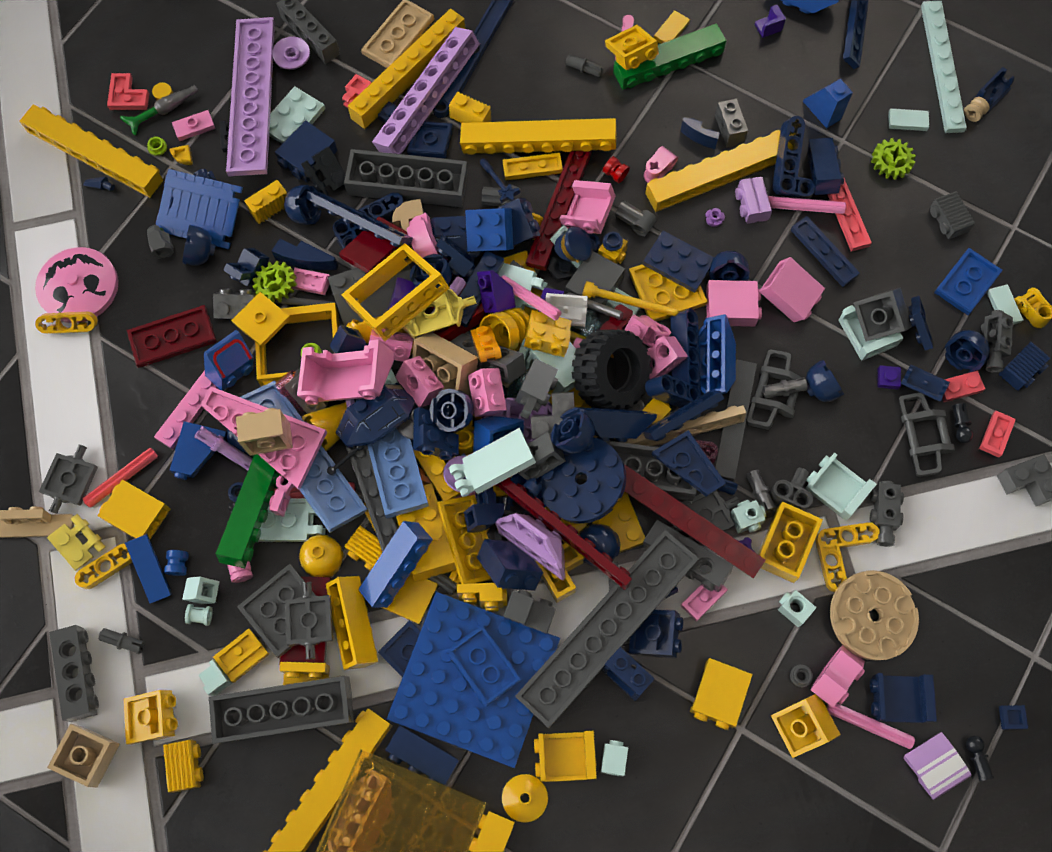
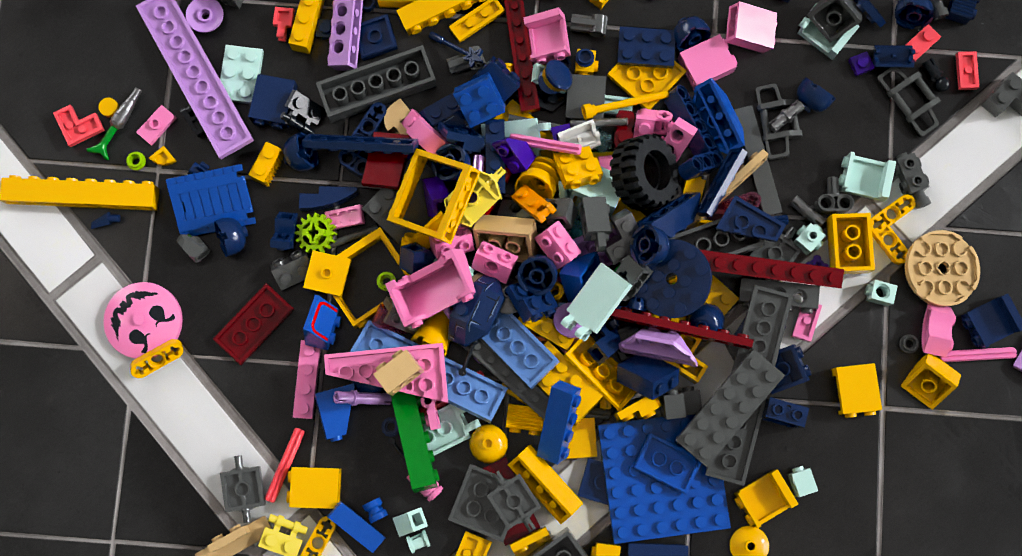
camera: 30 degrees left, 10 degrees up
none -> dark grey brick [674,349,785,467]

